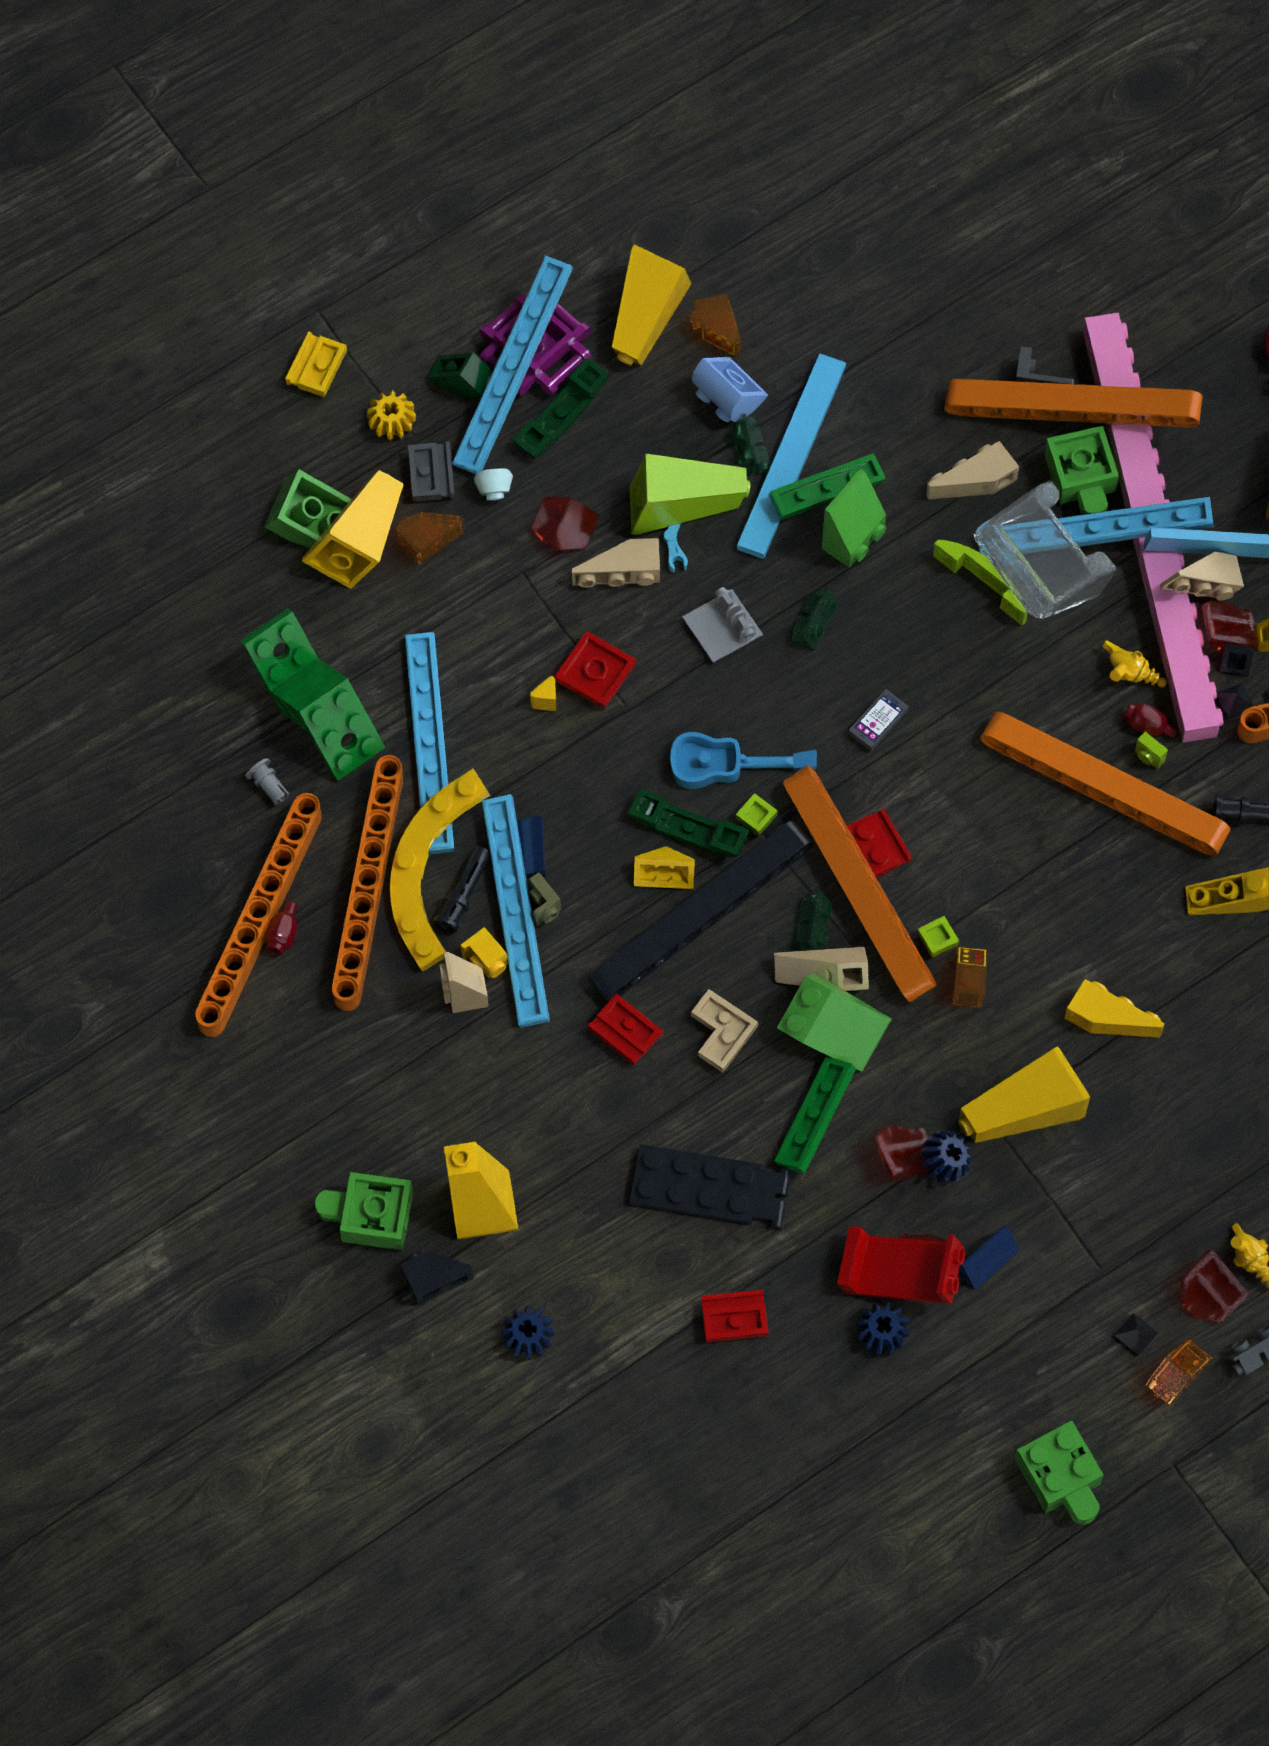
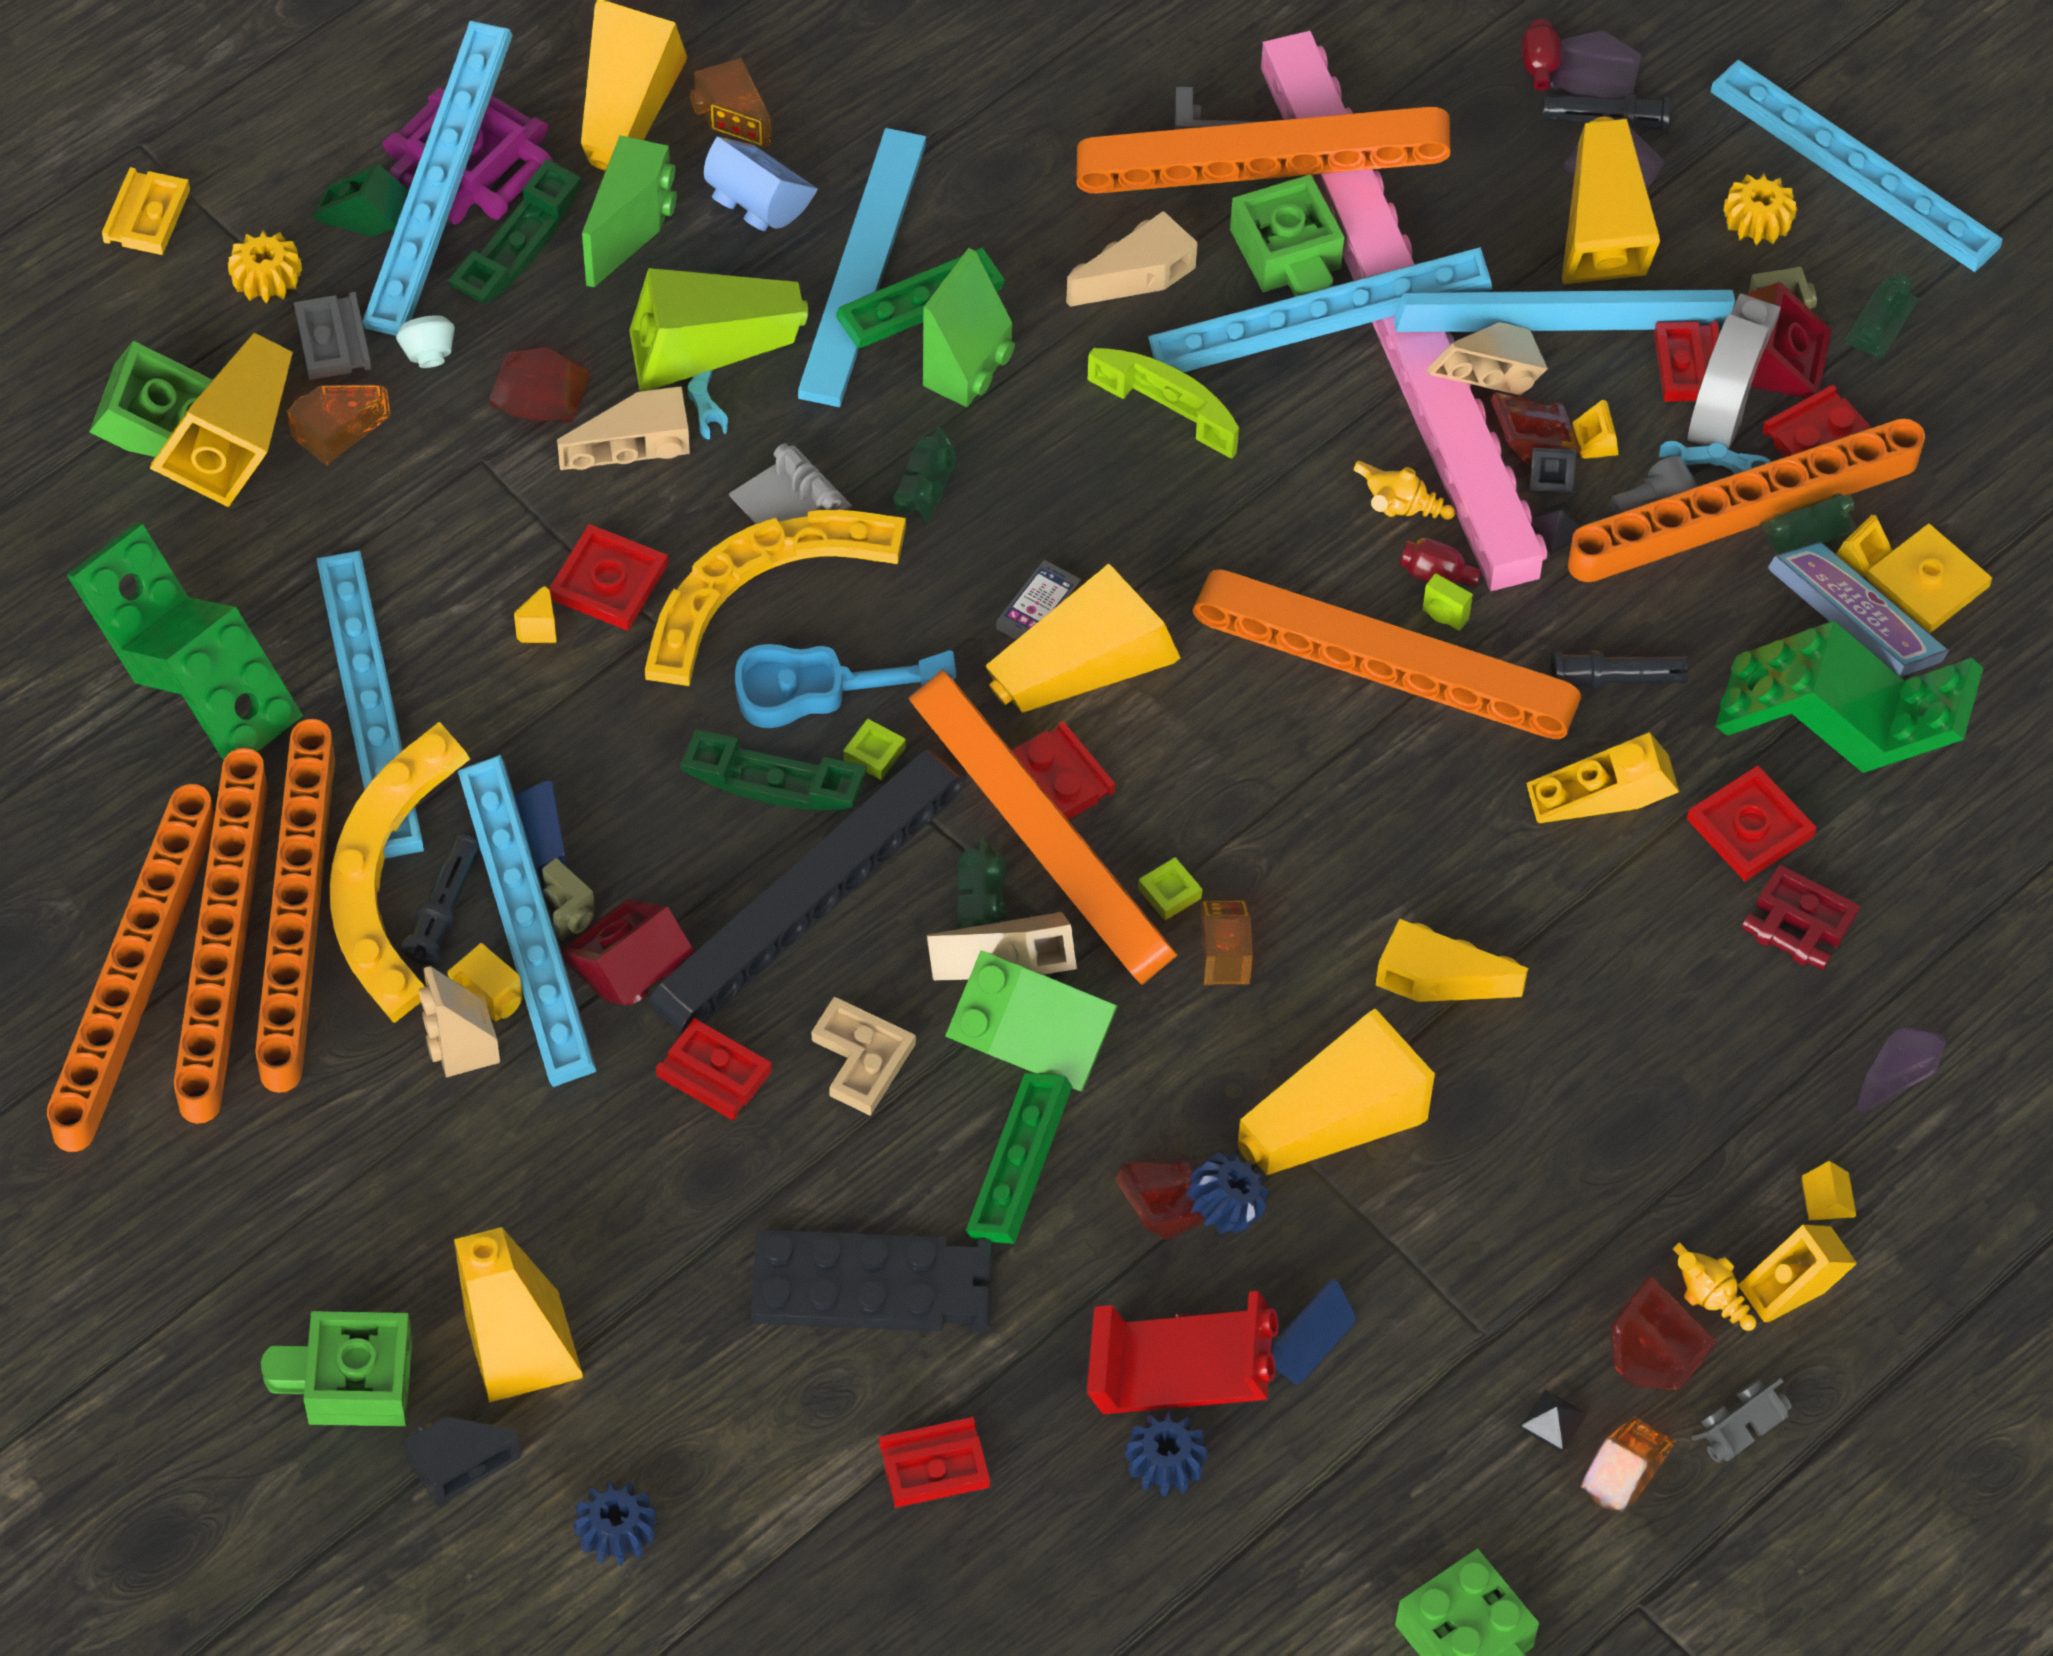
camera: 10 degrees left, 10 degrees down
light grey pin [245,758,290,806] -> none
dark red plant [264,901,298,956] -> none
yellow slope [634,846,695,889] -> none
clear green hinge [731,413,771,478] -> none
clear windscreen [974,481,1117,618] -> none
none -> orange beam [174,748,268,1124]
none -> dark red slope [561,899,695,1005]
none -> bright green slope [582,135,677,287]
none -> yellow plate [645,510,906,686]
none -> yellow slope [986,564,1180,713]

